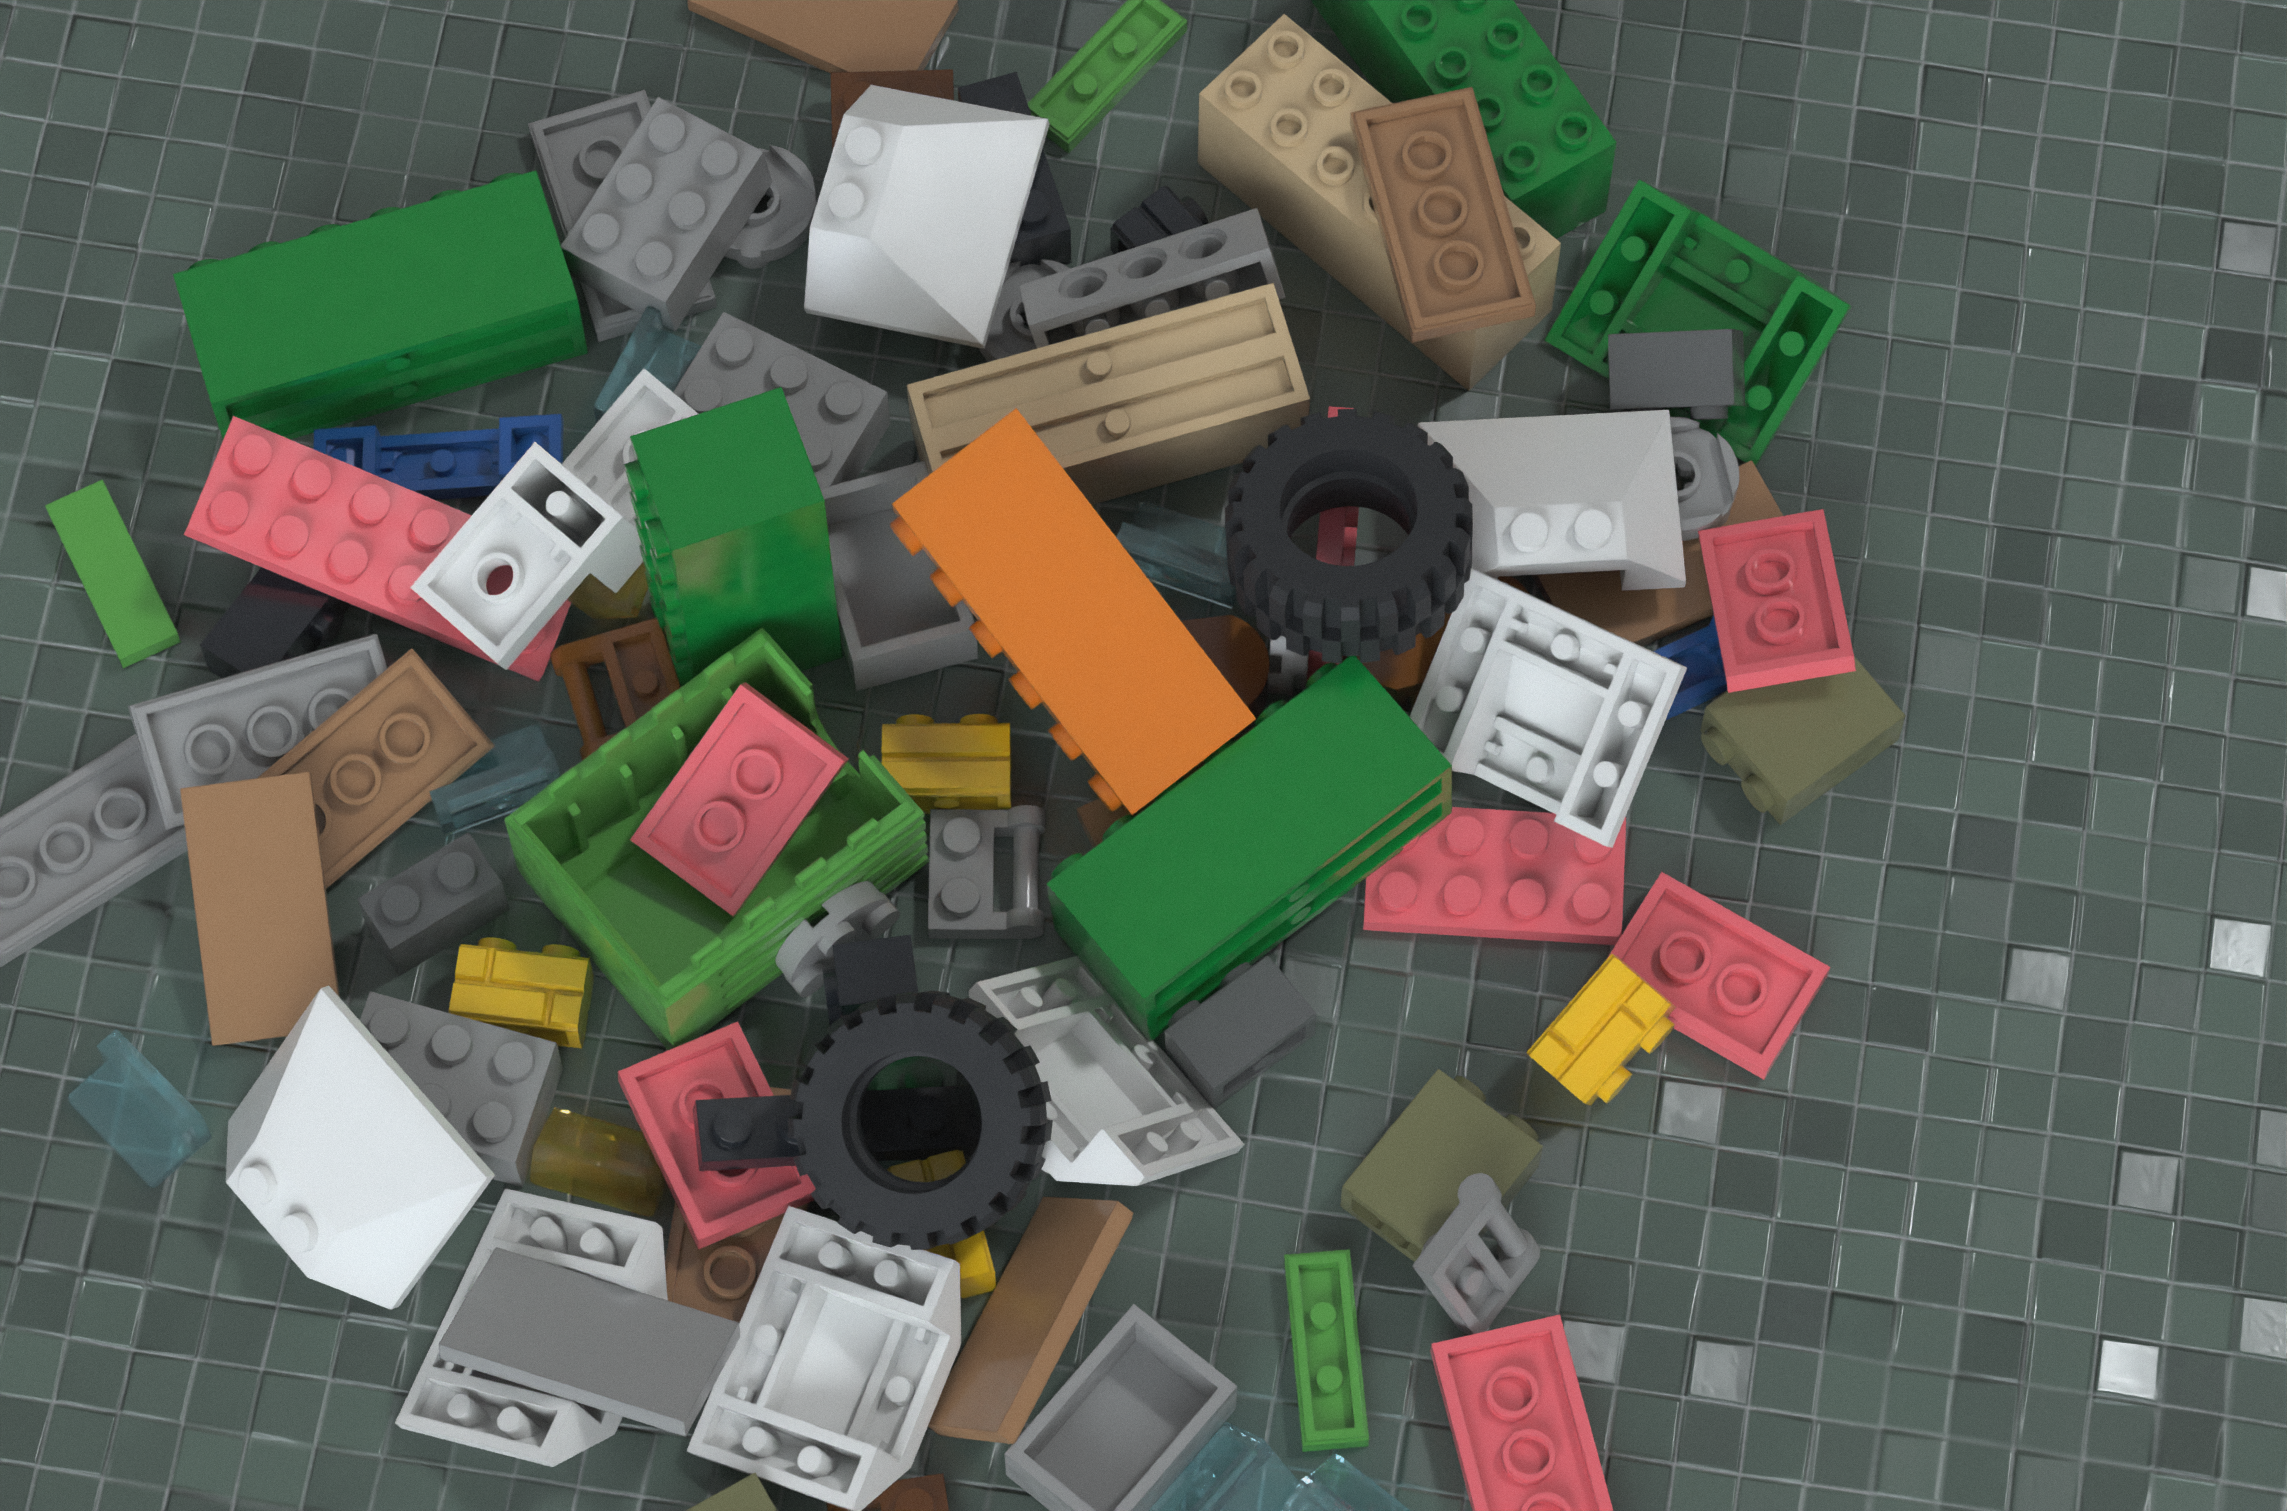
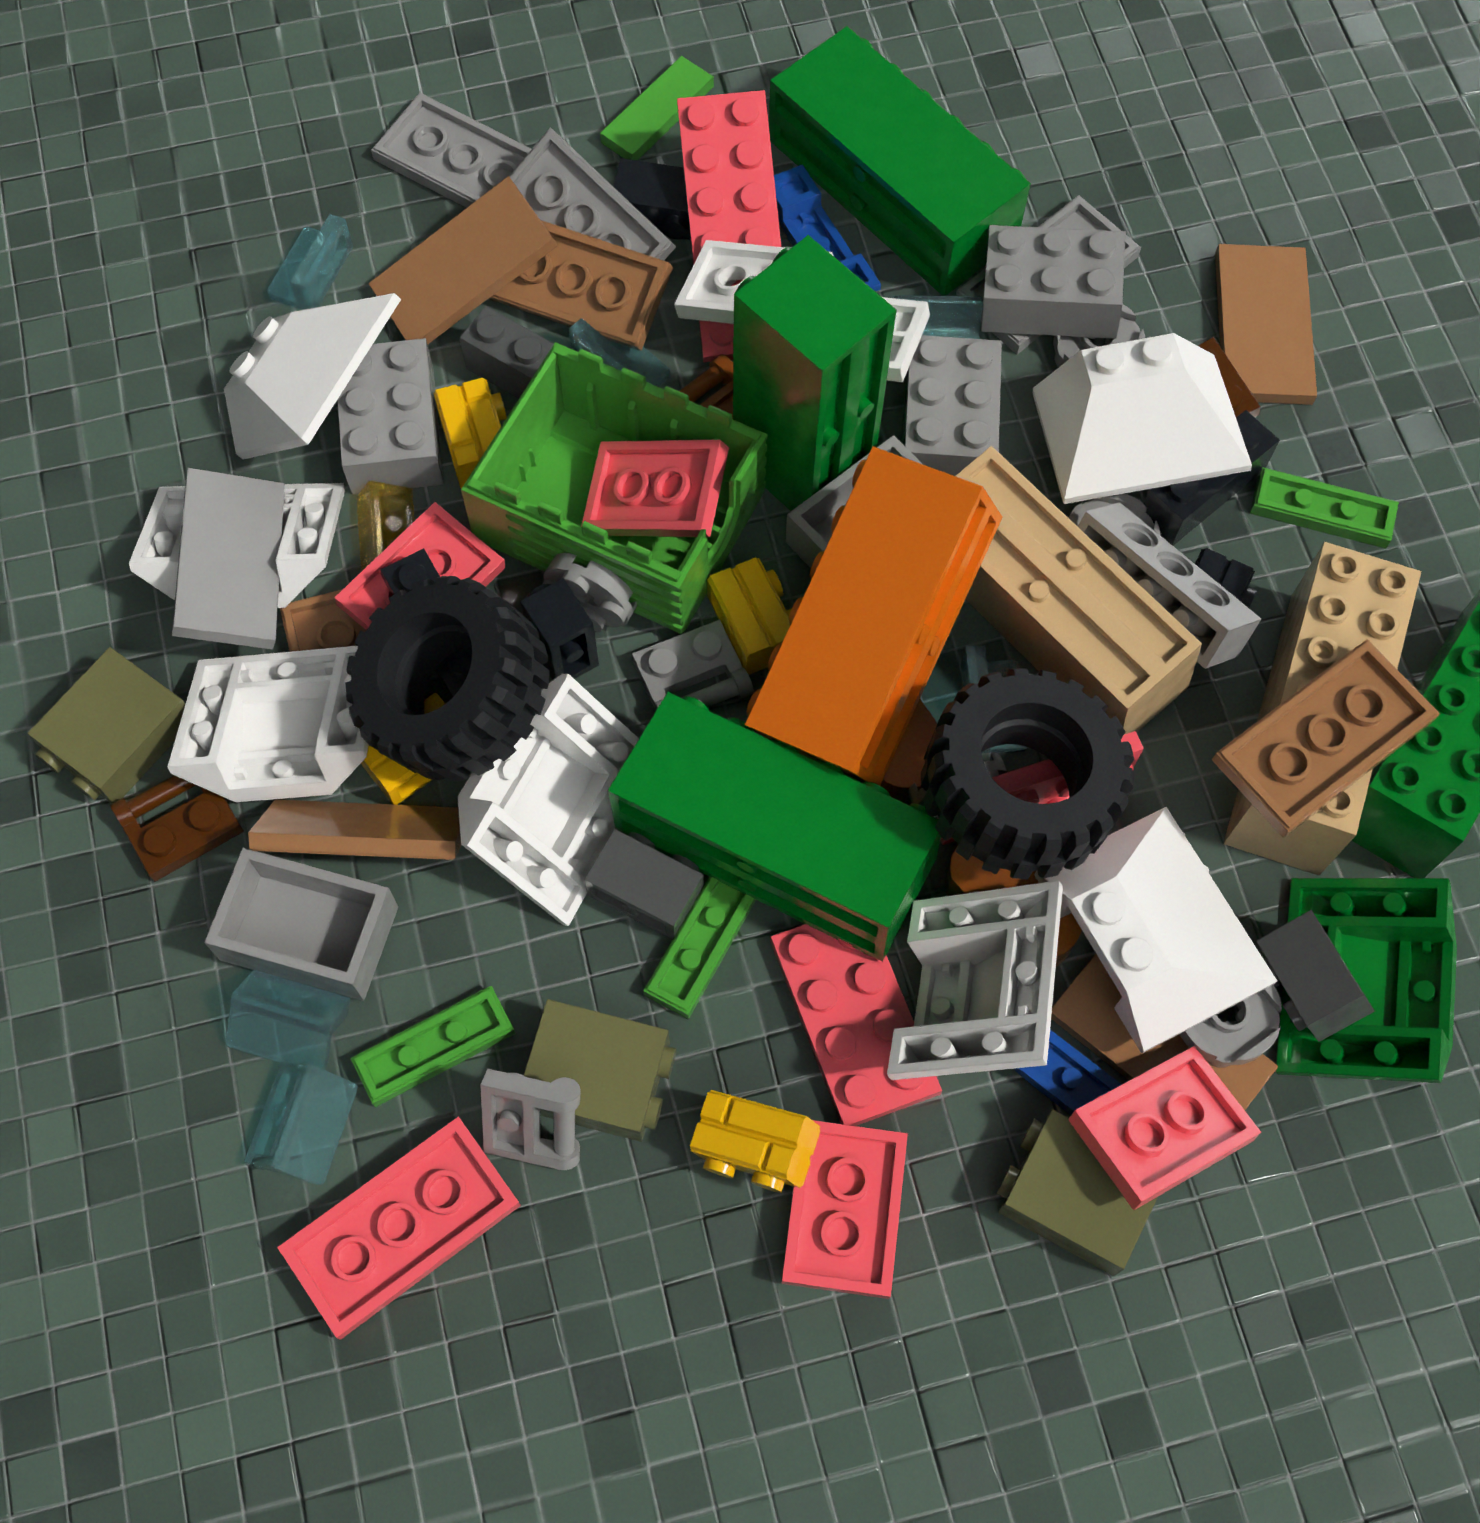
camera: 65 degrees right, 0 degrees up
none -> bright green tile [643,877,756,1019]

